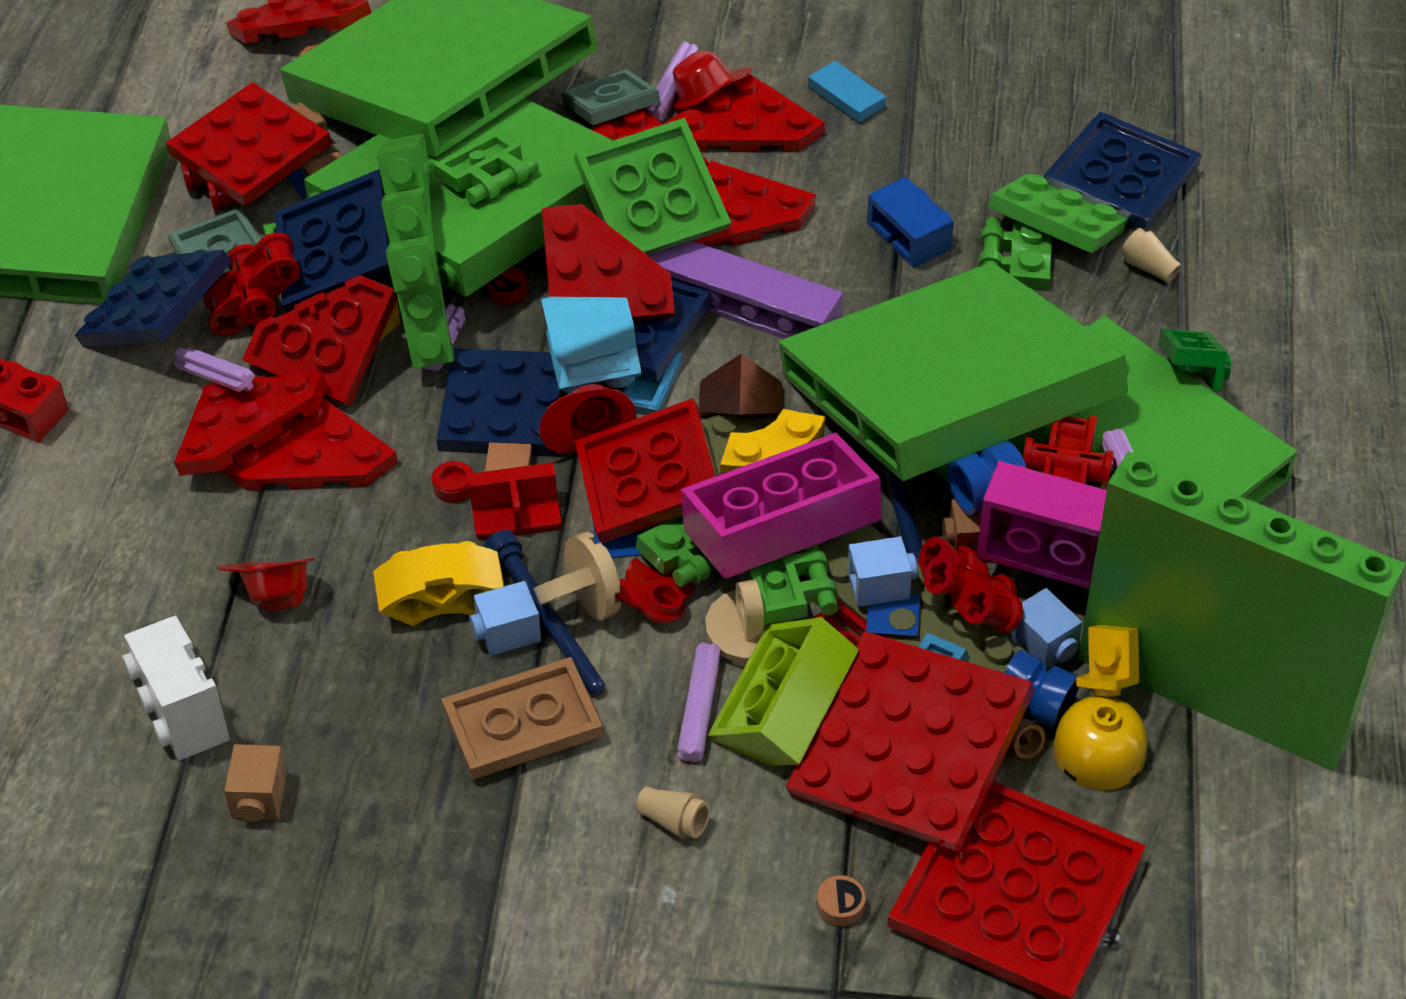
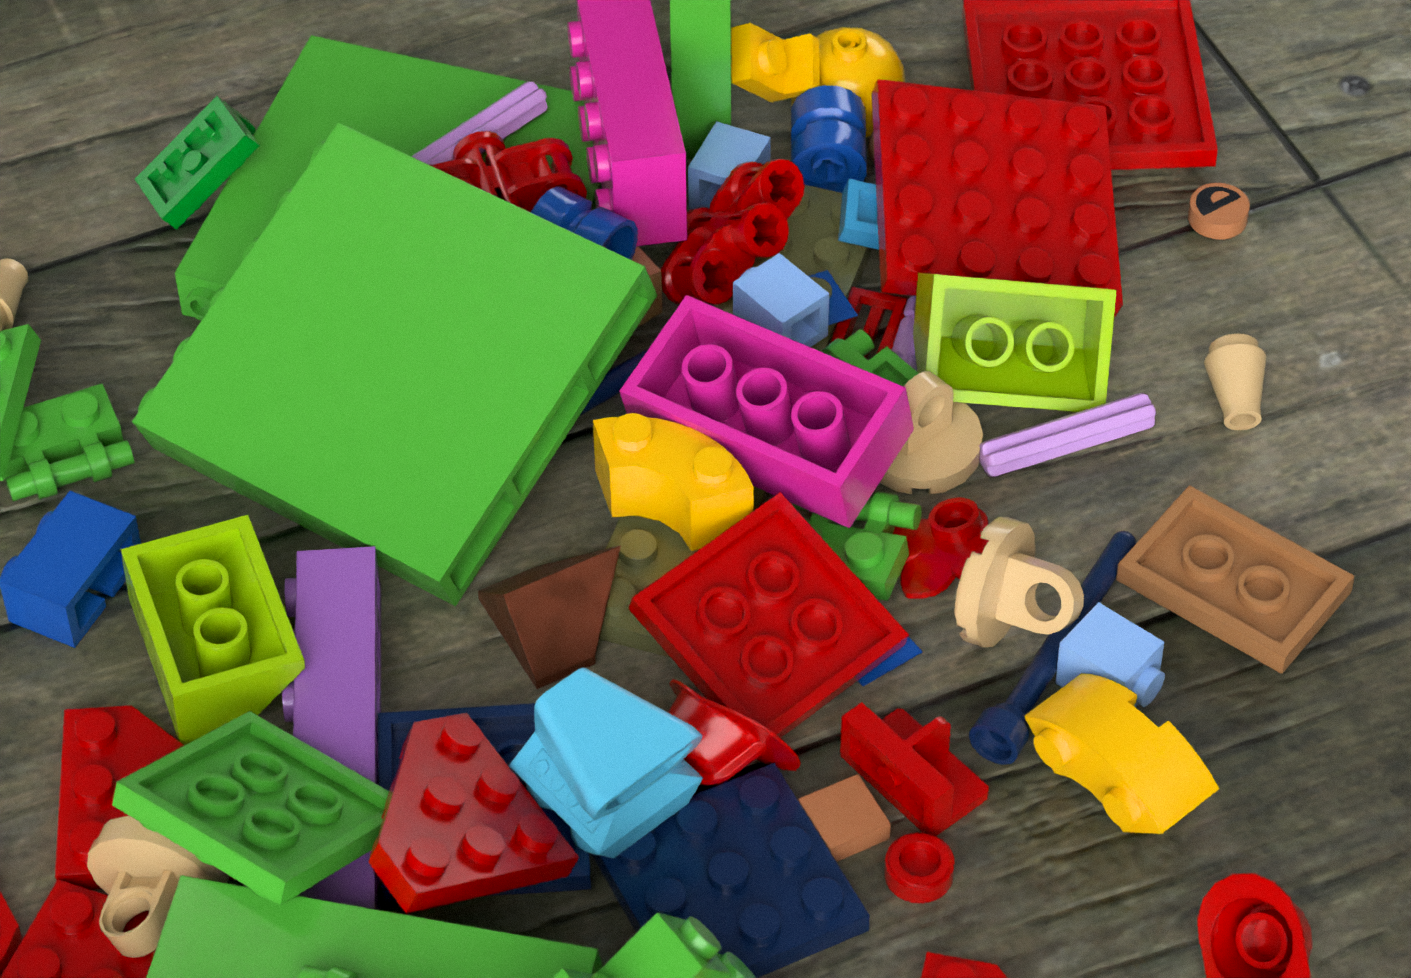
camera: 120 degrees left, 0 degrees up
none -> lime slope [121,515,305,745]

